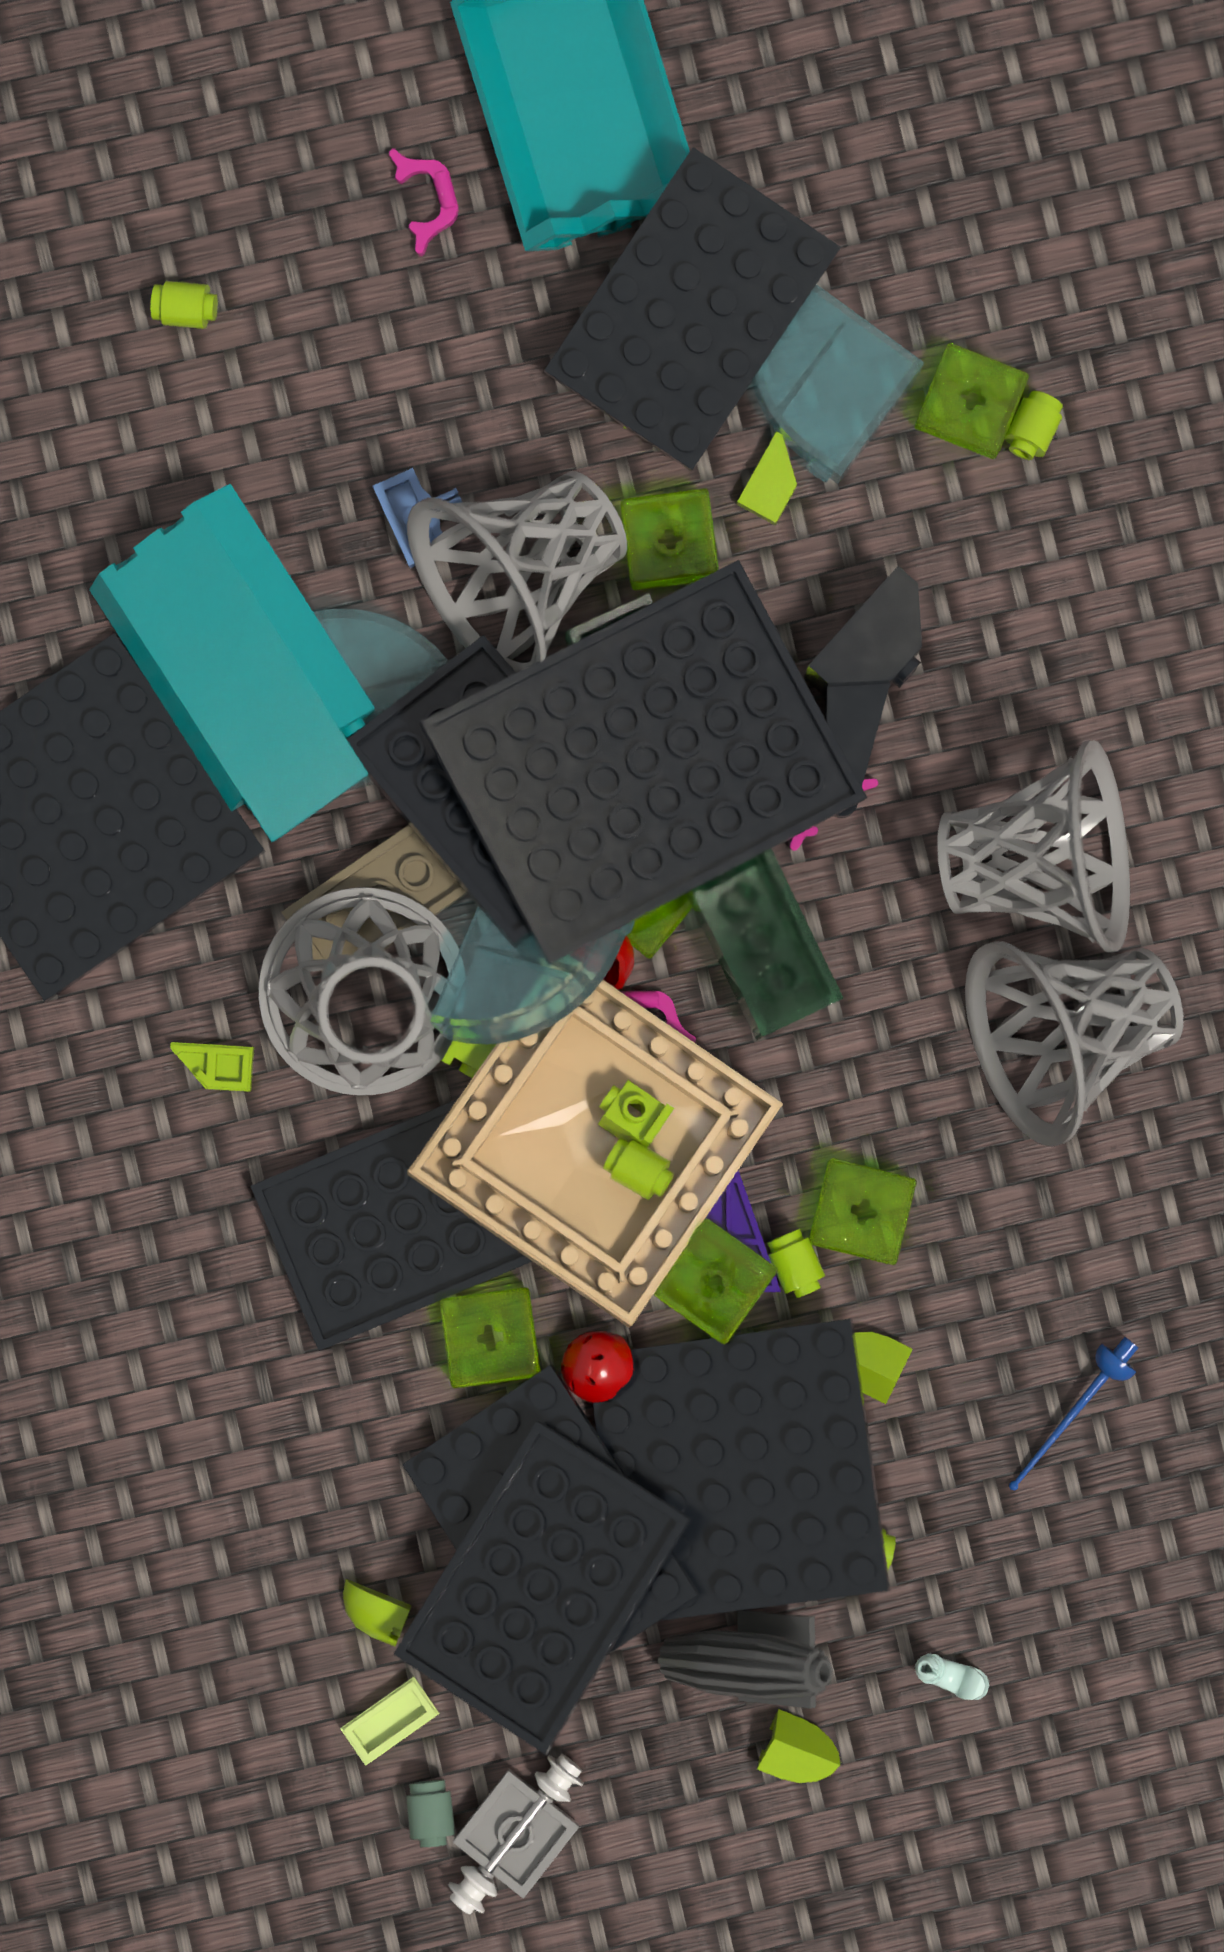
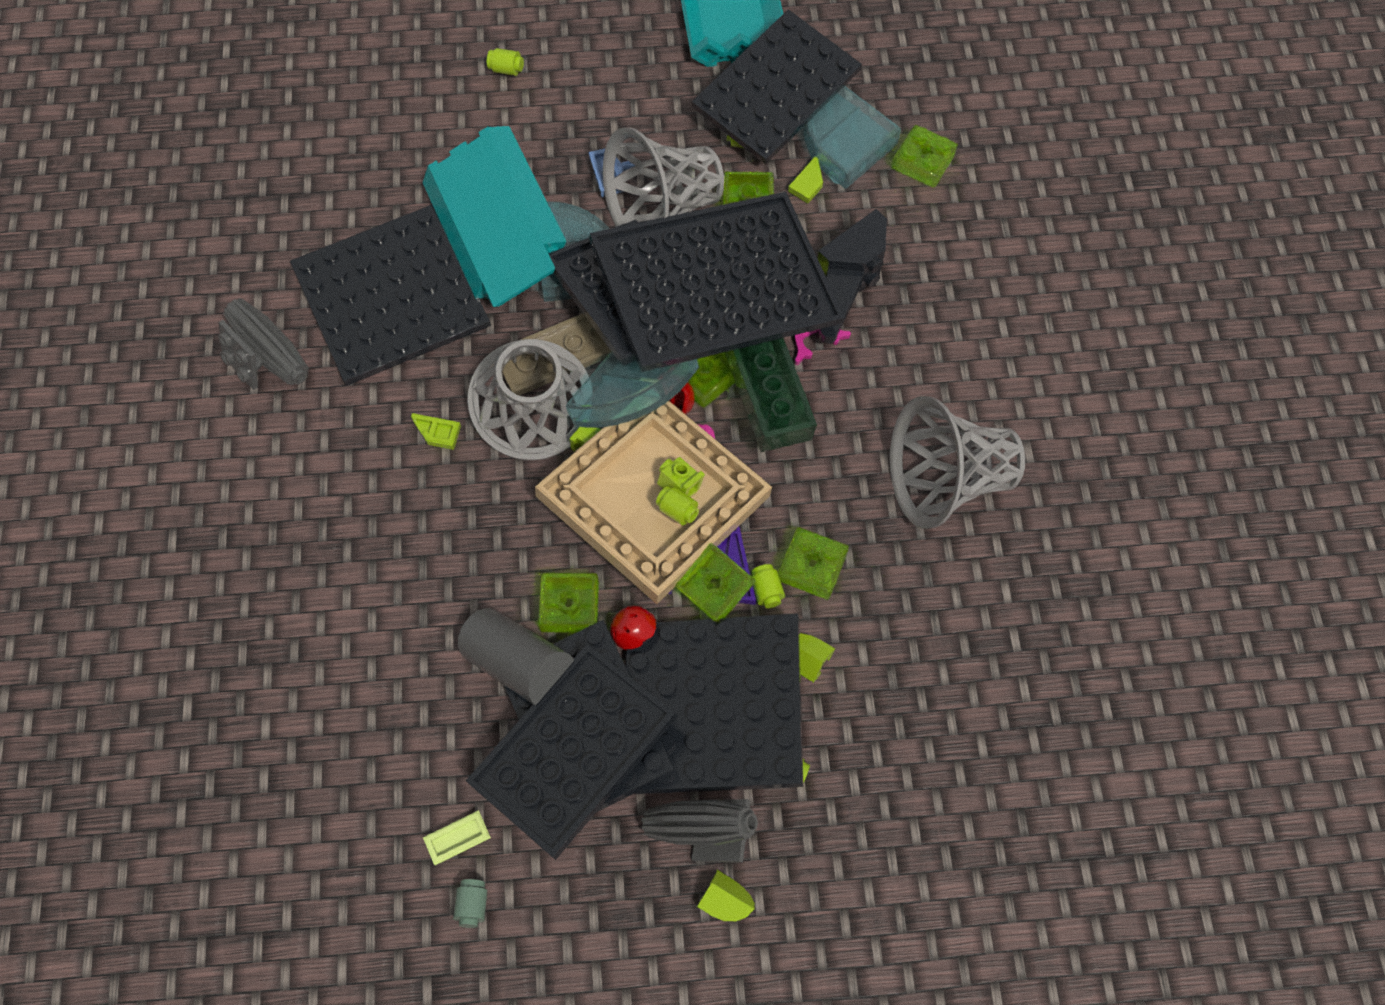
camera: 10 degrees right, 20 degrees down
black plate [251,1099,533,1351] -> none
lime brick [342,1579,412,1647] -> none
dark pink helmet [389,149,459,256] -> none
light grey plate [448,1754,584,1914] -> none
light aqua piece [915,1653,989,1700] -> none
light grey piece [938,740,1130,952] -> none
lime brick [1004,391,1063,460] -> none
blue sword [1009,1337,1139,1491] -> none
none -> dark grey brick [458,608,574,706]

